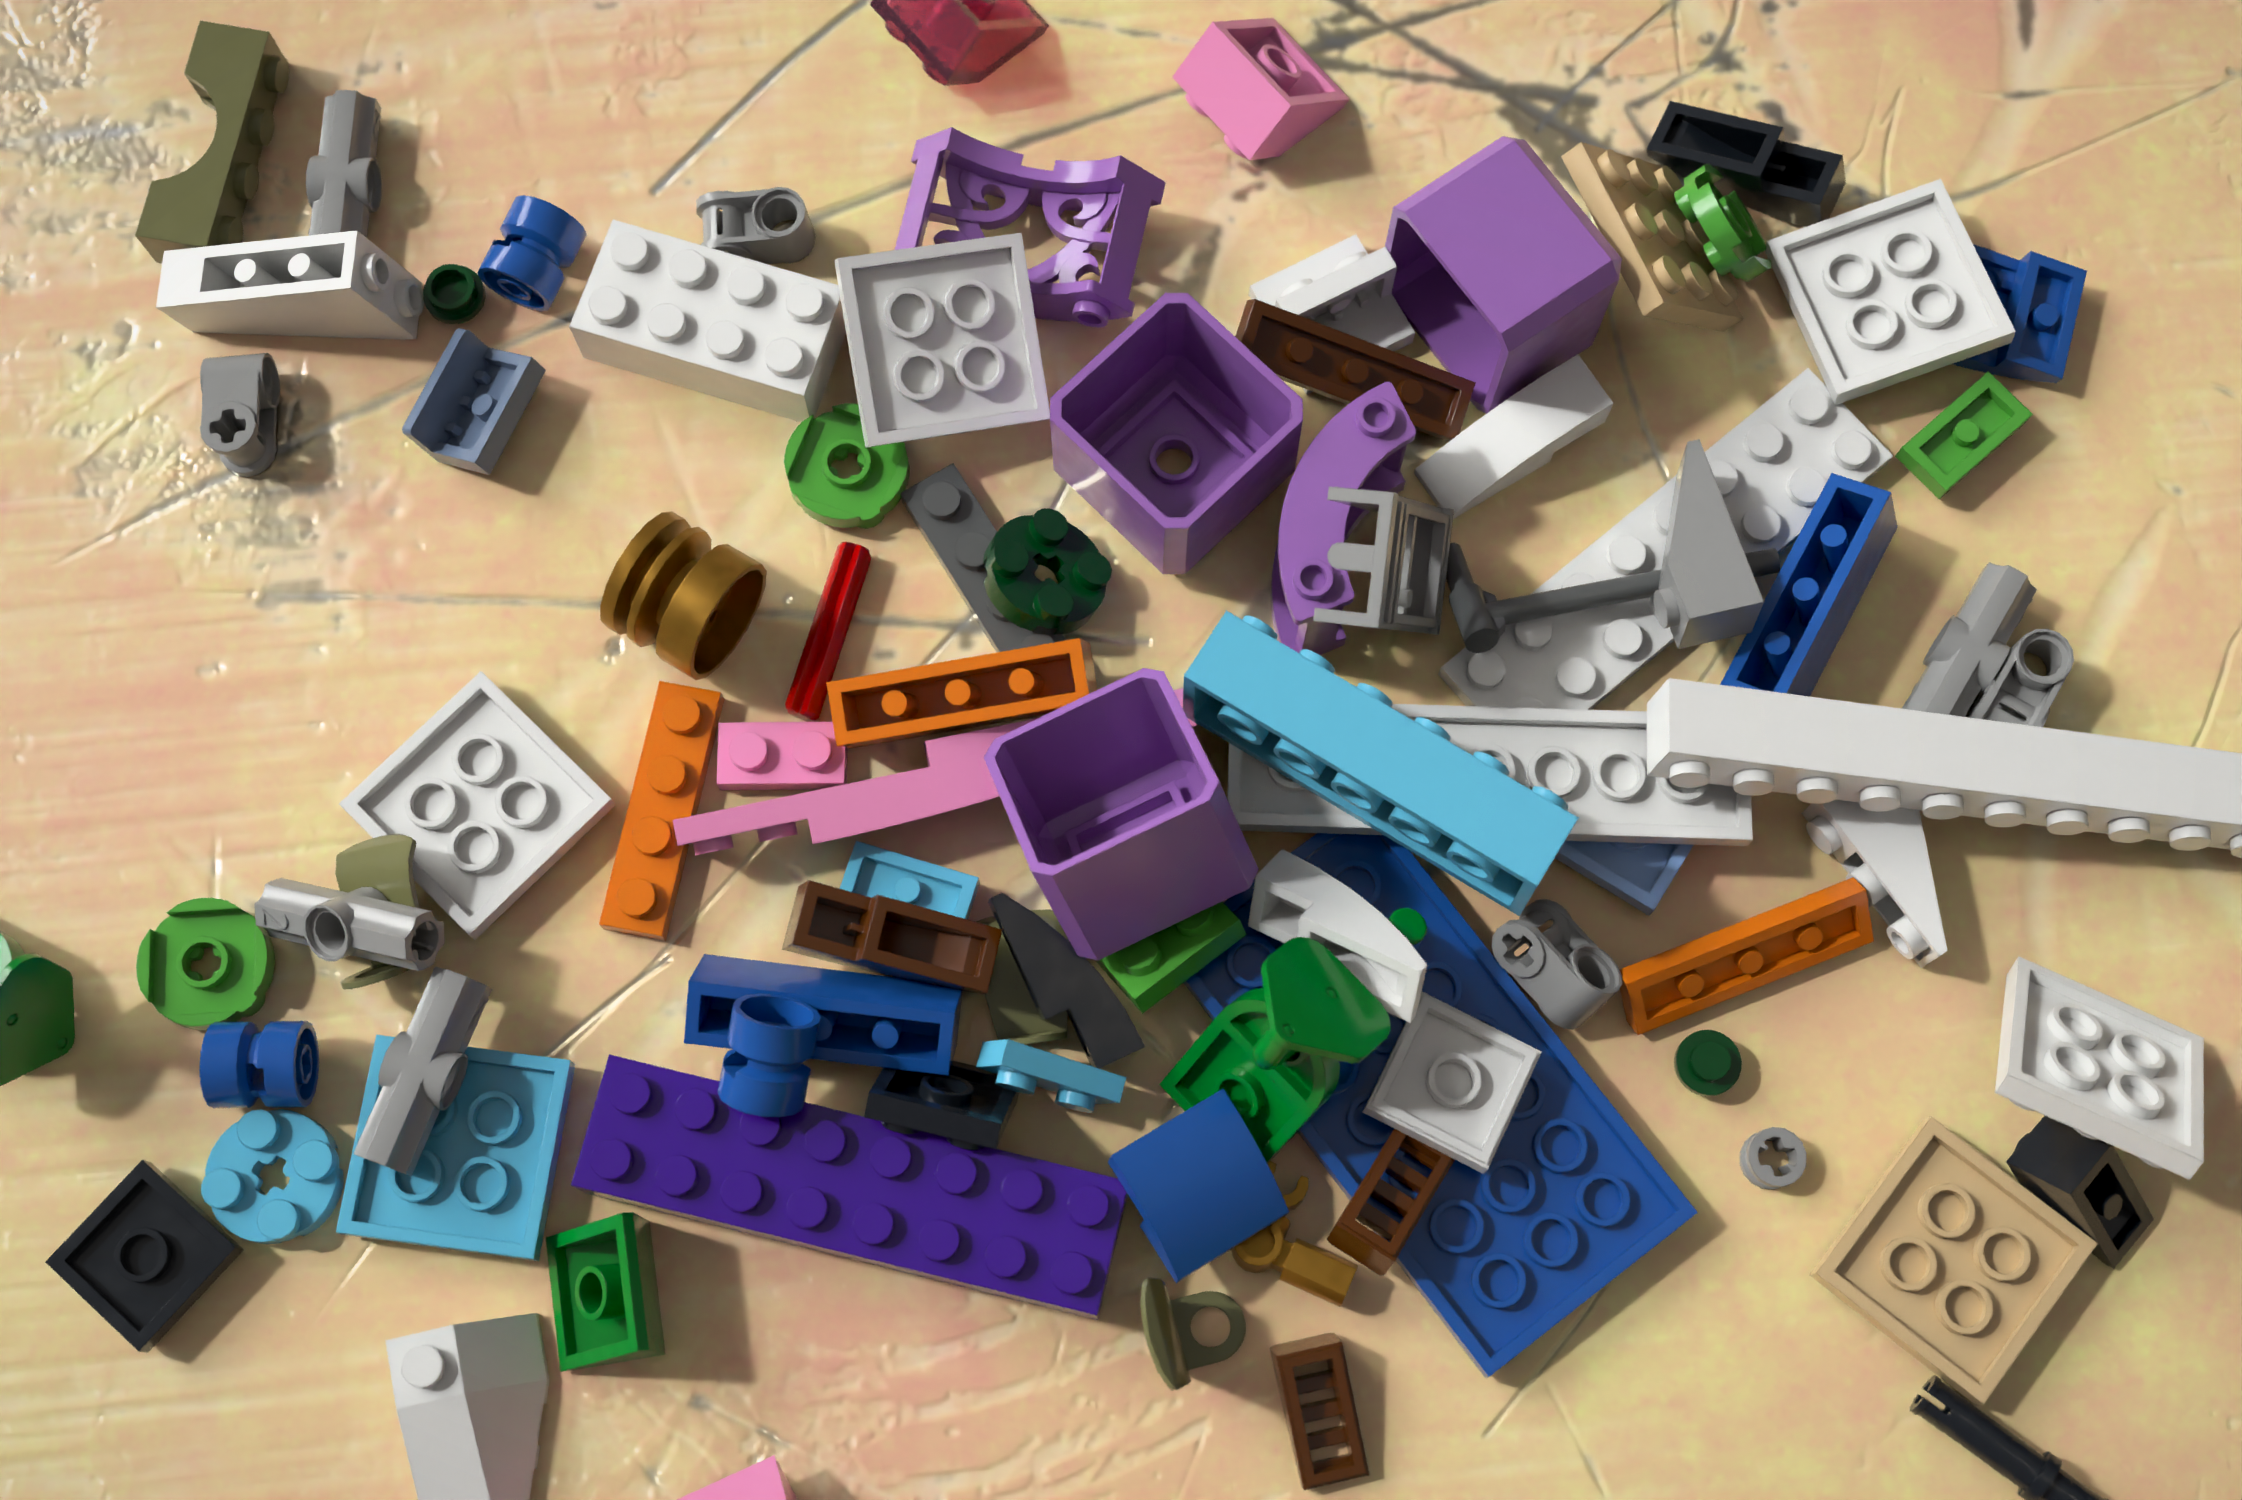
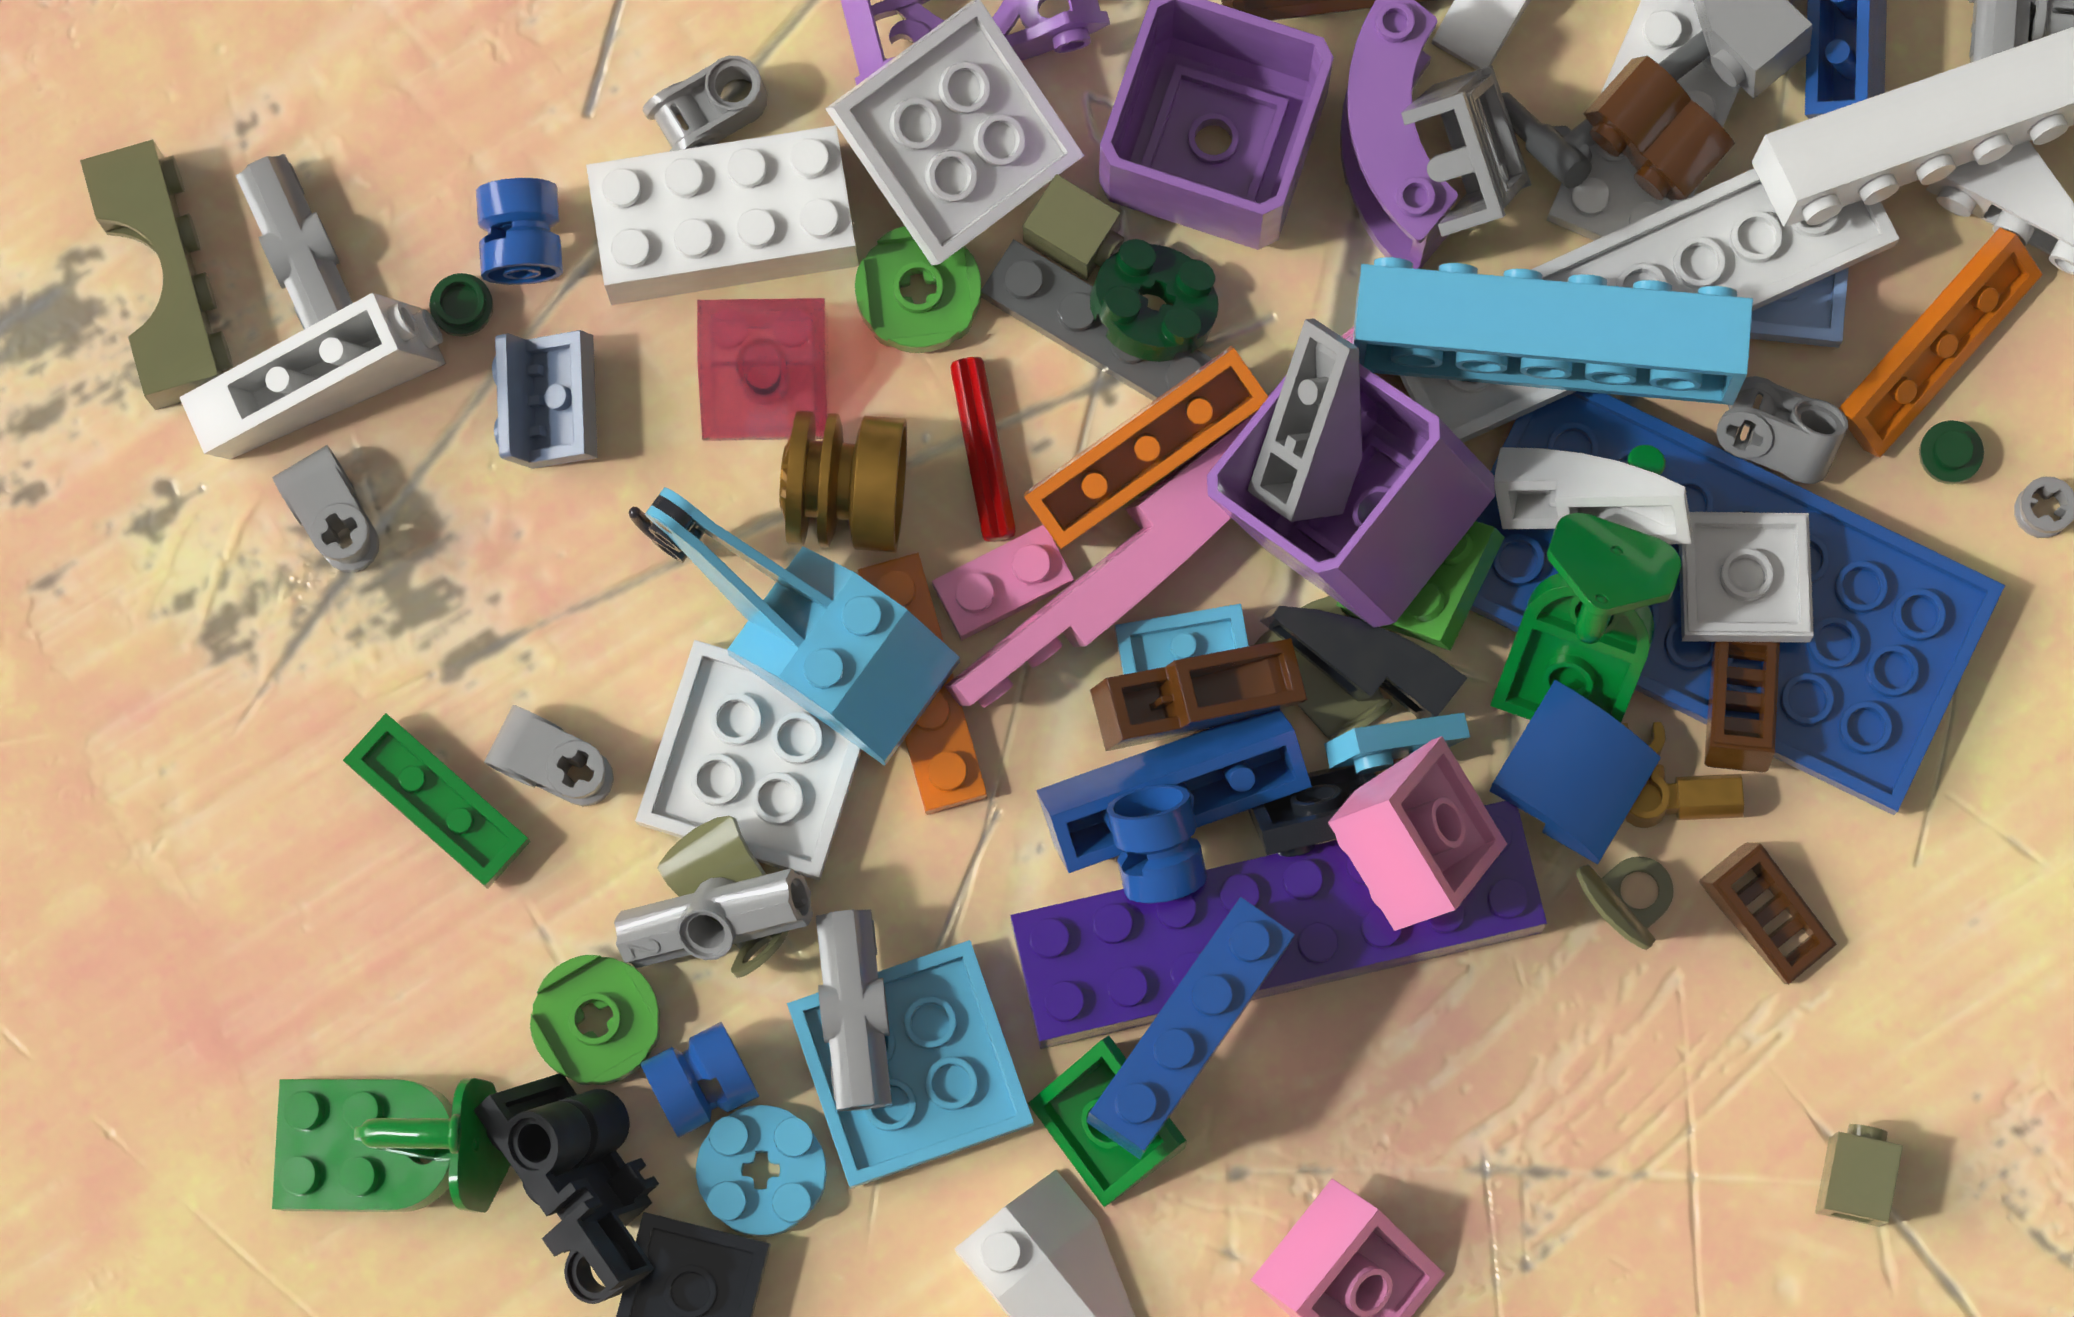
camera: 25 degrees left, 5 degrees up
none -> green plate [343,713,531,889]
none -> black plate [473,1073,659,1304]
none -> light grey piece [484,705,614,807]
none -> medium azure slope [629,487,960,766]
none -> clear pink slope [697,298,829,441]
none -> olive brick [1023,174,1124,280]
none -> blue brick [1086,897,1295,1159]
none -> light grey slope [1247,318,1362,522]
none -> bright pink slope [1328,736,1507,931]
none -> reddish brown brick [1583,55,1735,201]

